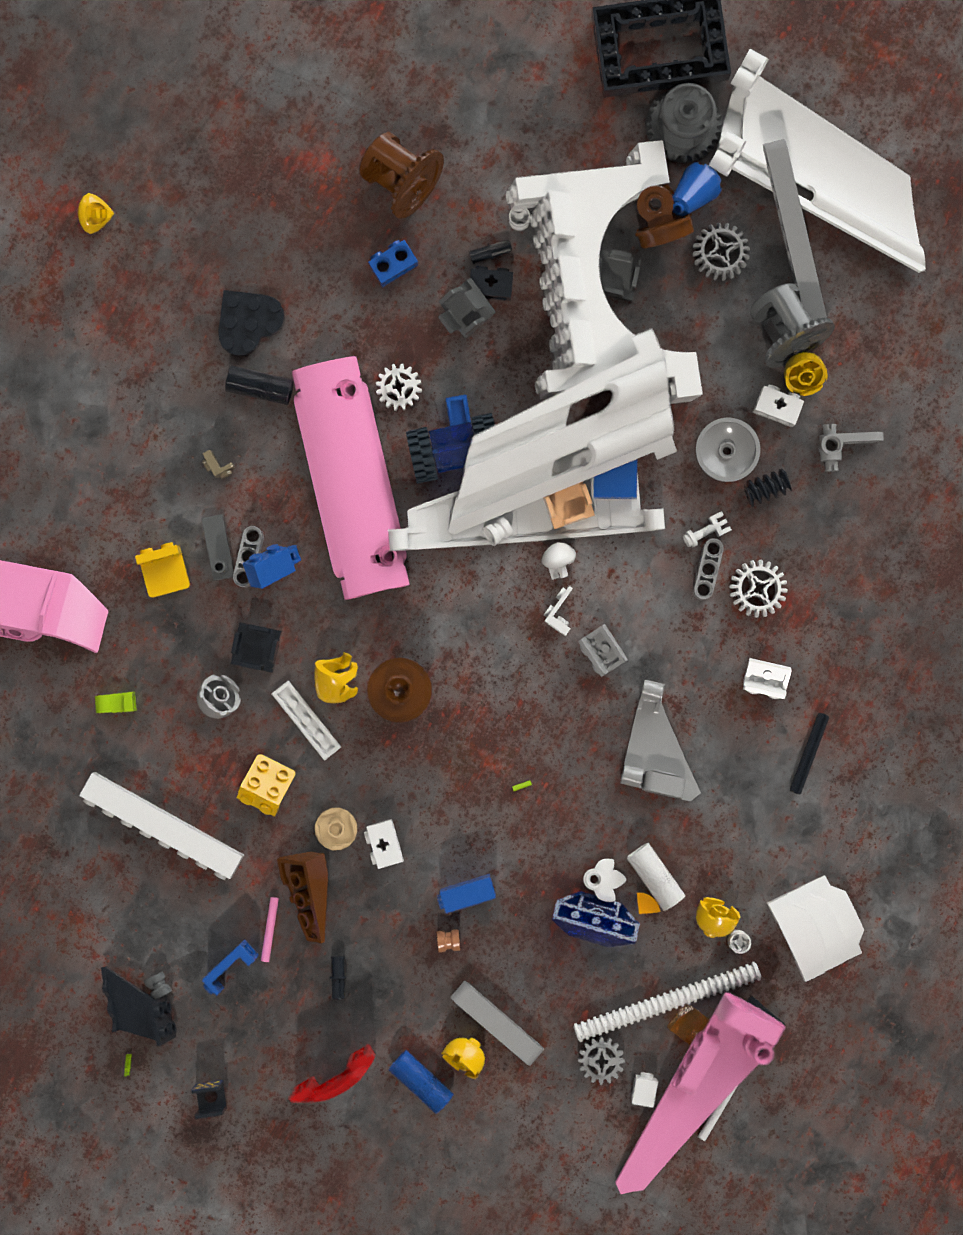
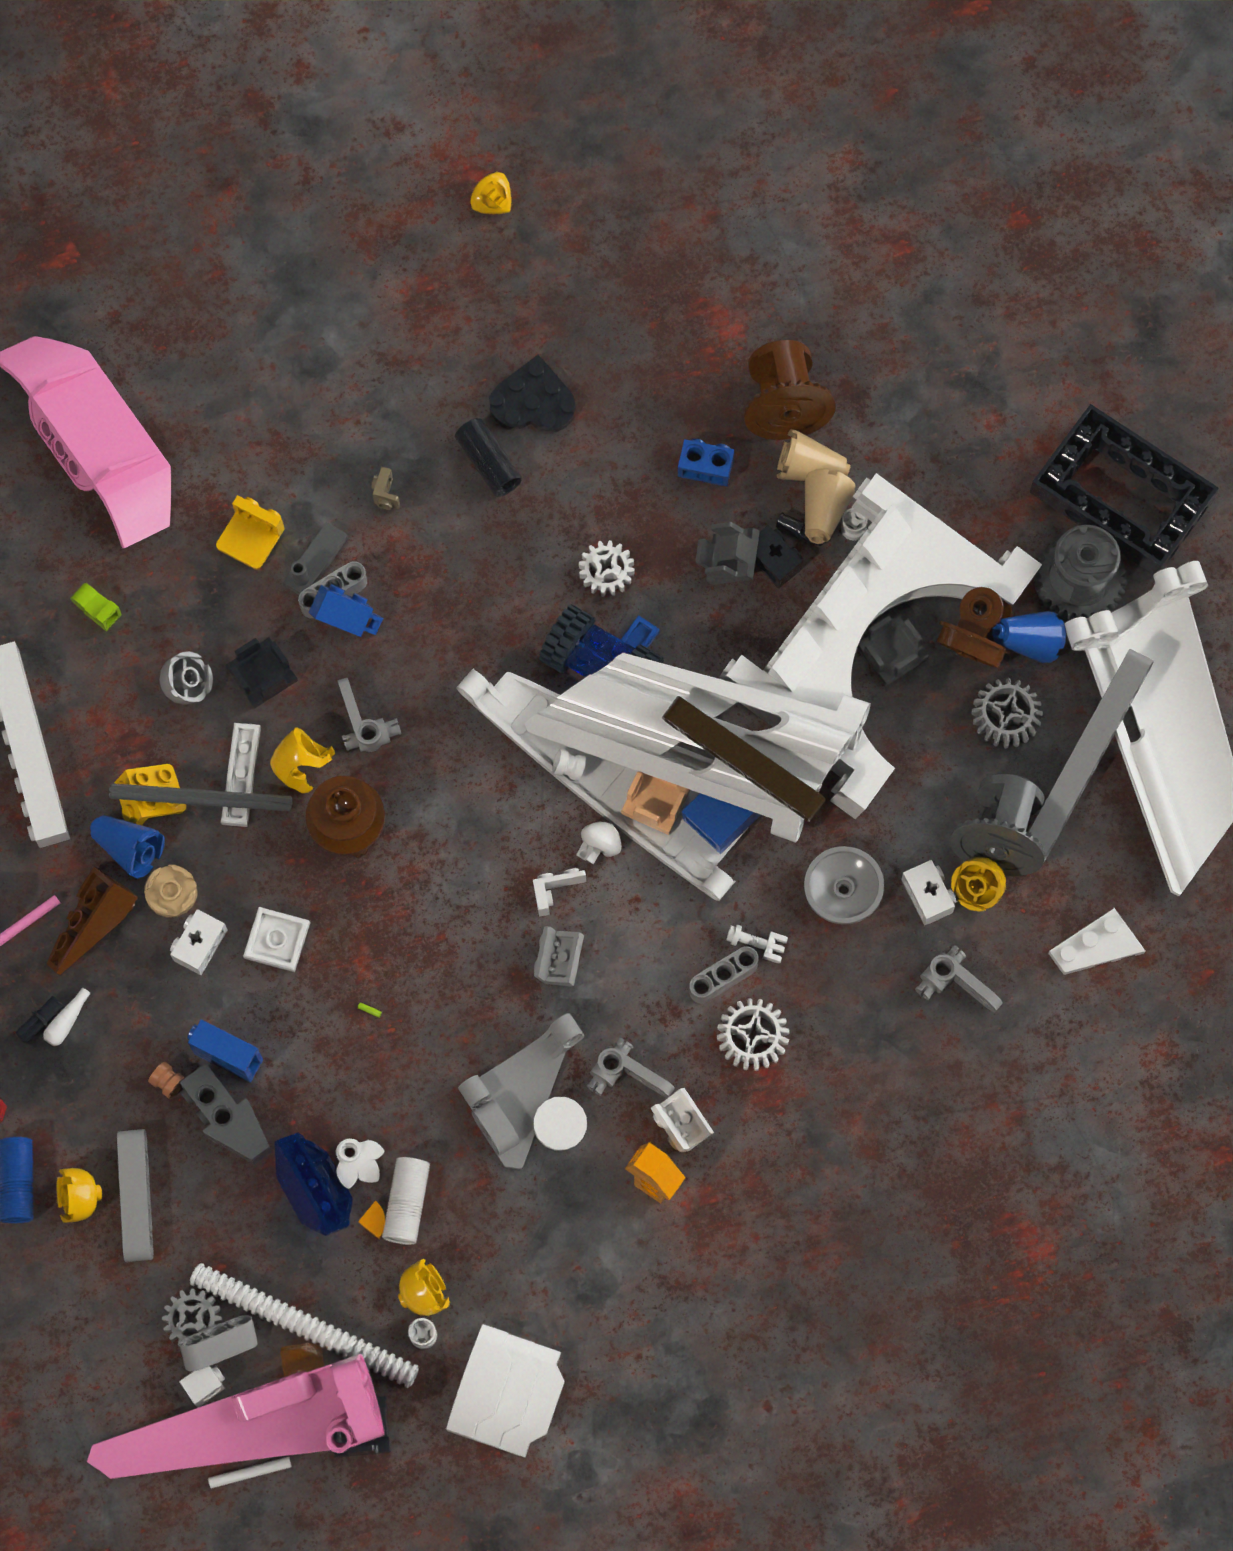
camera: 45 degrees right, 15 degrees down
bright pink panel [292,356,410,600] -> none
black piece [744,469,792,507] -> none
black axle [790,713,829,795] -> none
none -> white piece [43,988,91,1046]
none -> blue cone [90,815,165,879]
none -> dark grey axle [109,783,293,811]
none -> light grey beam [179,1315,258,1371]
none -> dark grey brick [180,1063,272,1165]
none -> white plate [243,907,310,972]
none -> light grey piece [337,677,402,752]
none -> white tile [533,1097,587,1151]
none -> light grey piece [587,1037,675,1098]
none -> light orange brick [625,1143,686,1204]
none -> dark brown beam [662,696,826,822]
none -> tan cone [777,429,850,481]
none -> tan cone [805,469,855,544]
none -> white wing [1048,908,1145,975]

